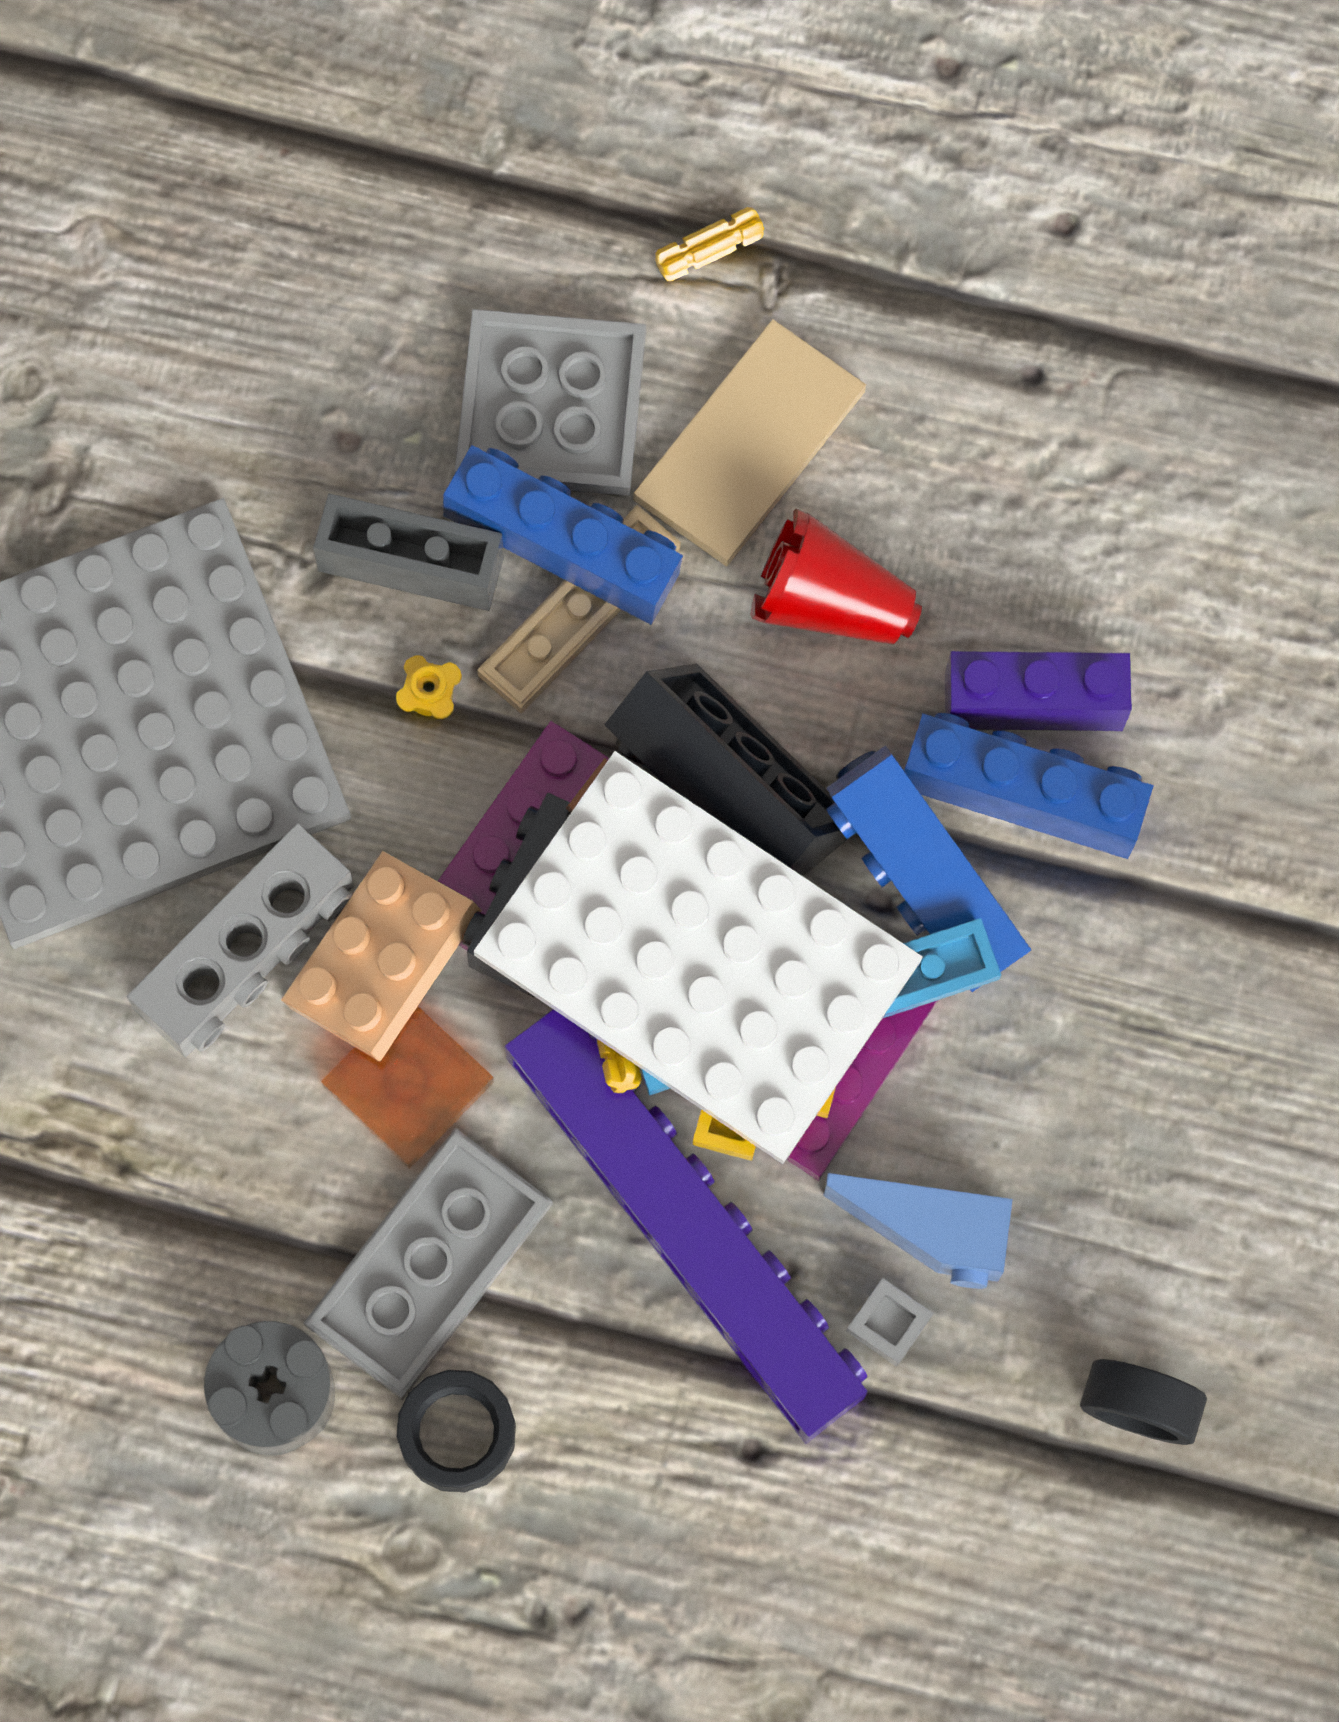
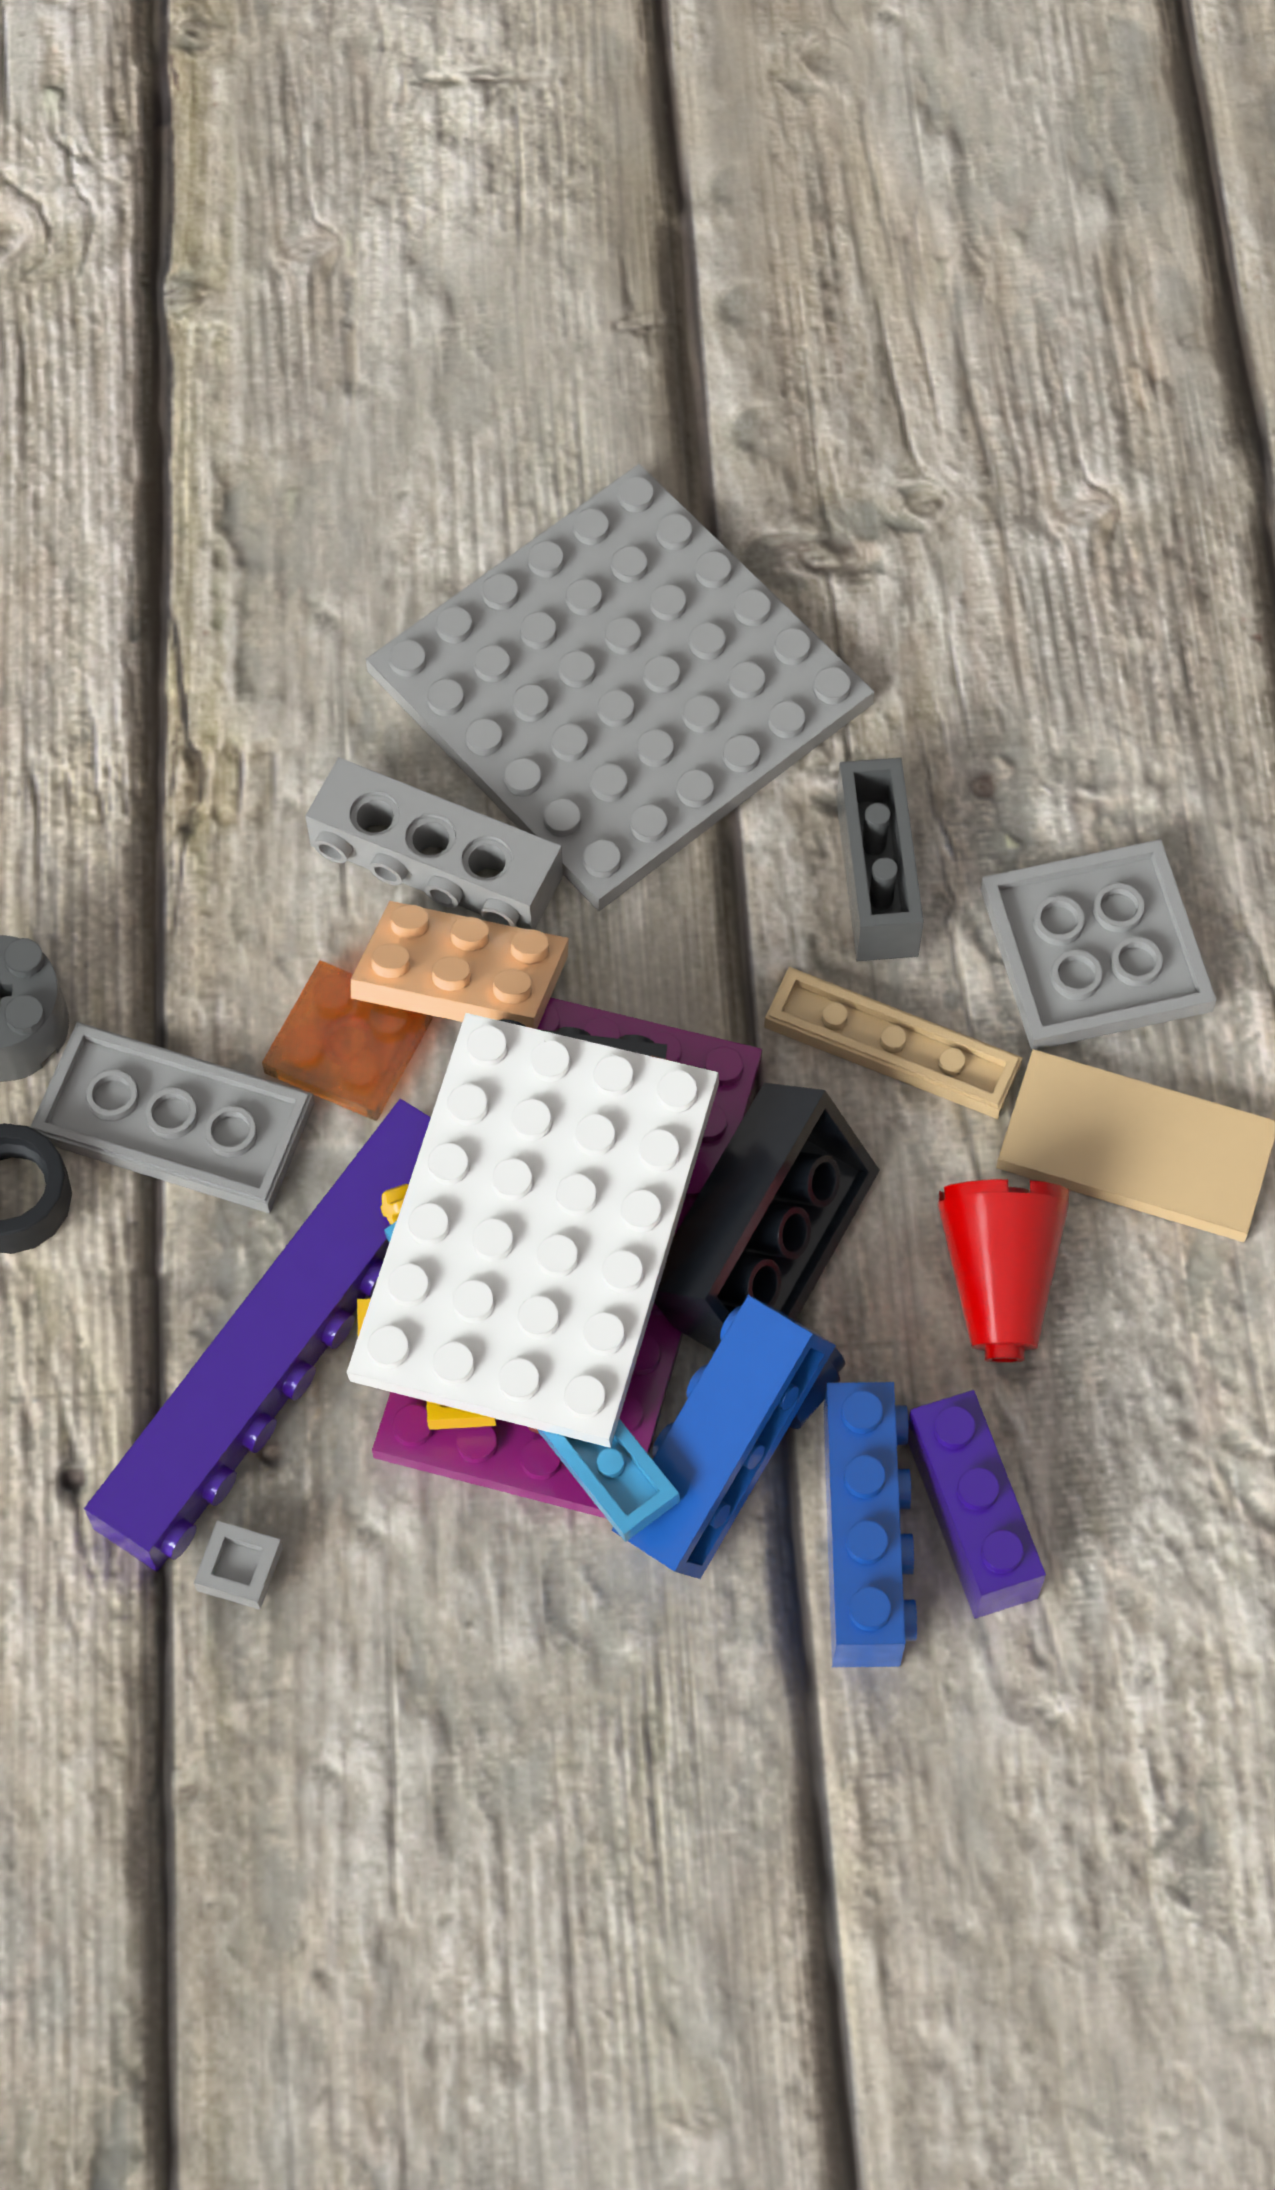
camera: 75 degrees right, 10 degrees down
yellow plate [396,655,462,719] -> none
blue brick [443,445,683,625] -> none
medium blue slope [824,1173,1013,1289] -> none
black tyre [1080,1359,1207,1445] -> none

